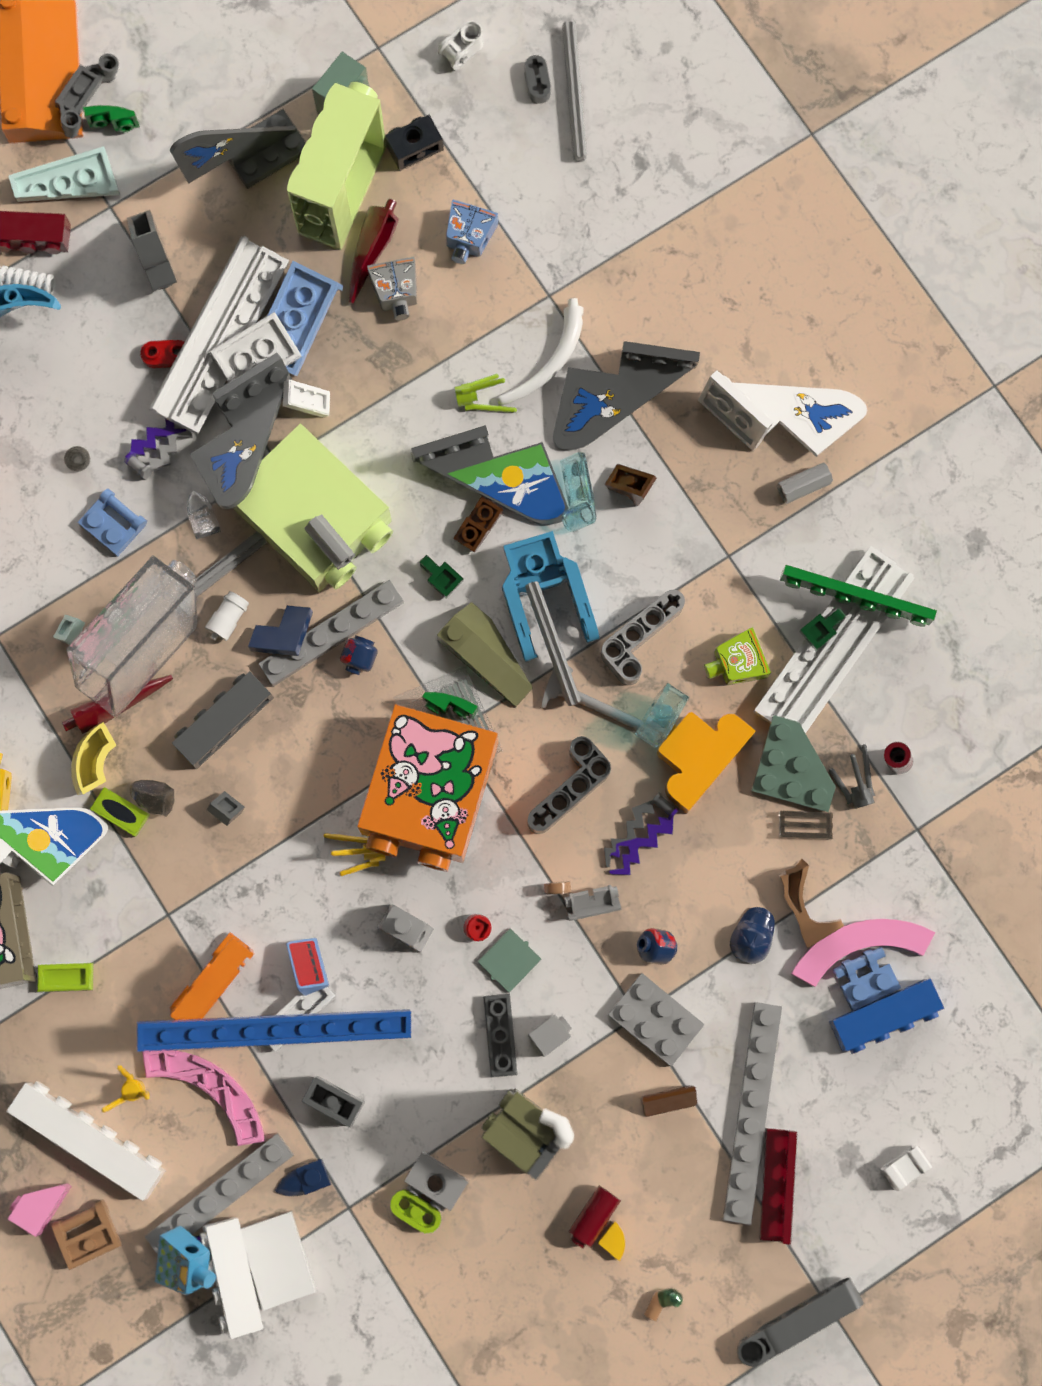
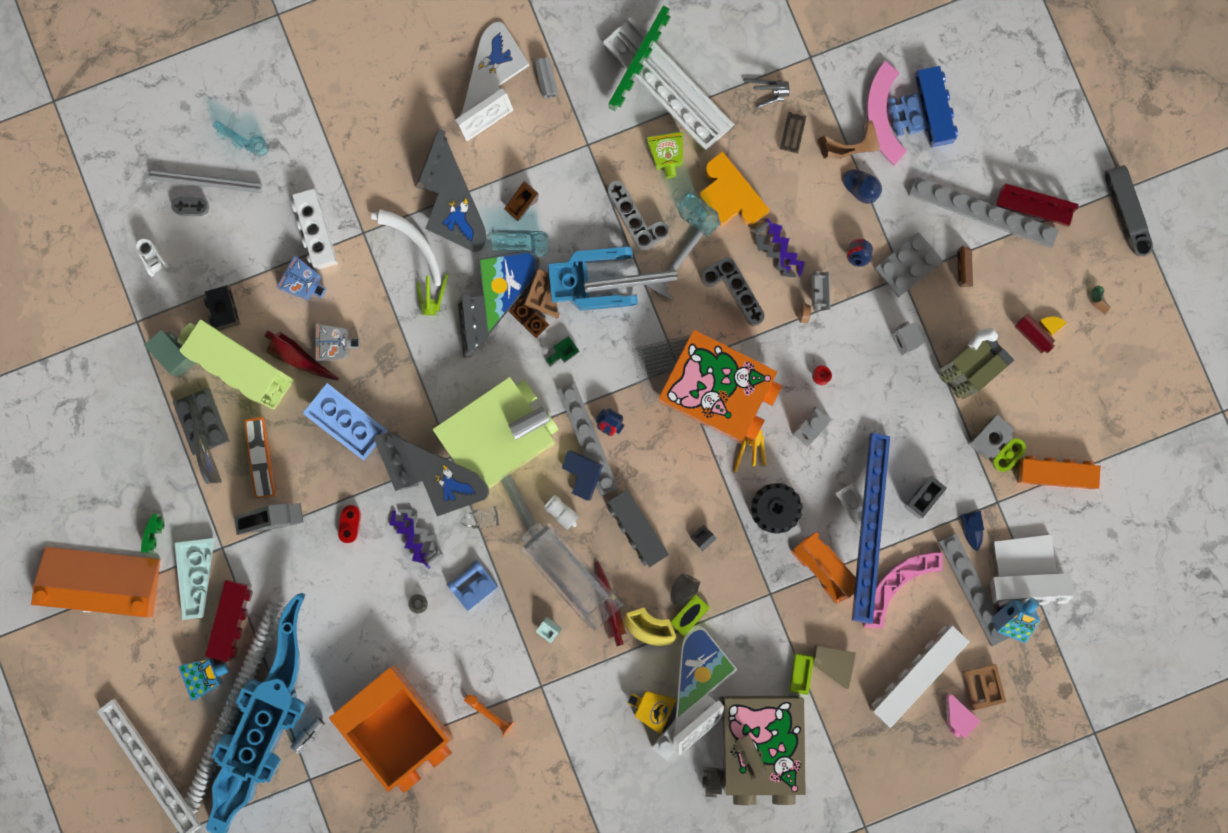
camera: 75 degrees left, 5 degrees up
dark grey plate [55,53,119,138] -> none
yellow plant [101,1065,150,1113] -> none
white plate [149,236,289,435] -> none
white tile [209,312,302,383] -> none
white plate [283,380,330,418] -> none
slope [286,938,329,996] -> none
green slope [422,692,478,719] -> none
olive wedge [437,602,533,707] -> none
sand green piece [478,928,542,993] -> none
dark grey tile [483,994,518,1078] -> none
sand green plate [752,715,836,812] -> none
dark green plate [799,608,846,651] -> none
white piece [880,1145,932,1191] -> none
dark red brick [884,742,913,774] -> none
none -> clear light blue plate [213,120,269,157]
none -> slope [244,417,276,498]
none -> white brick [291,189,338,270]
none -> medium nougat wing [523,269,559,319]
none -> black wheel [750,483,803,534]
none -> dark tan slope [813,645,856,689]
none -> orange brick [1017,456,1101,490]

